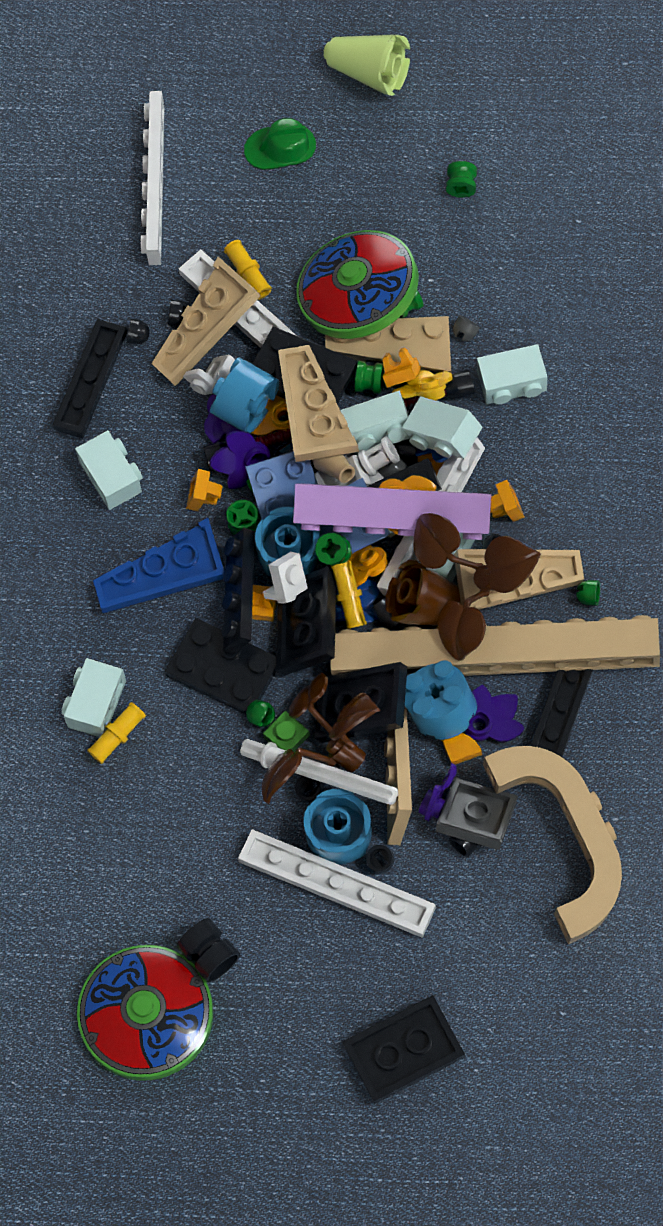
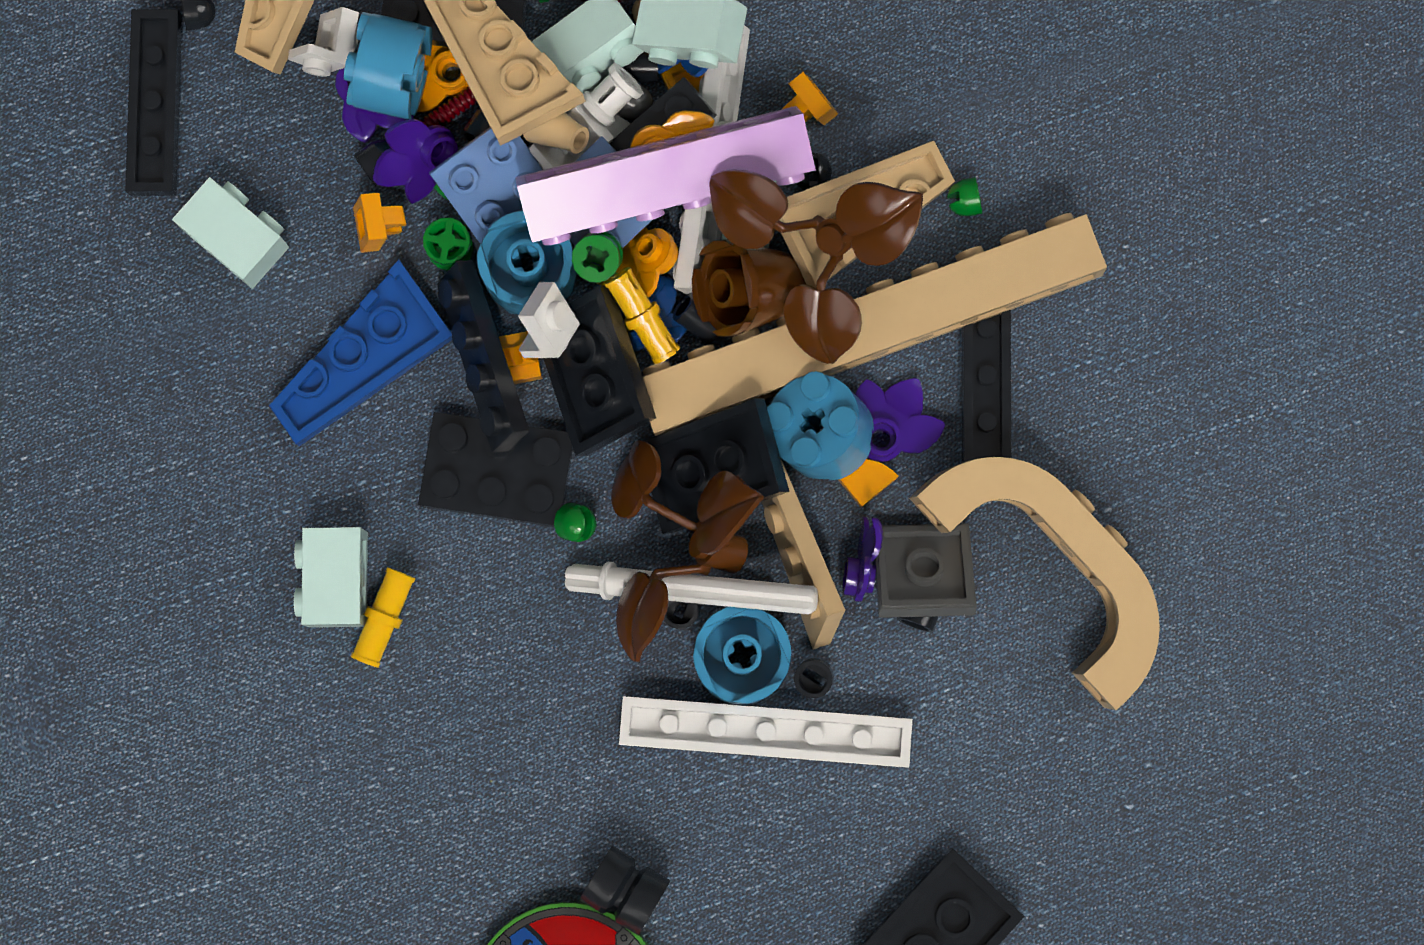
camera: 25 degrees left, 15 degrees up
bright green plate [263,711,310,751] -> none

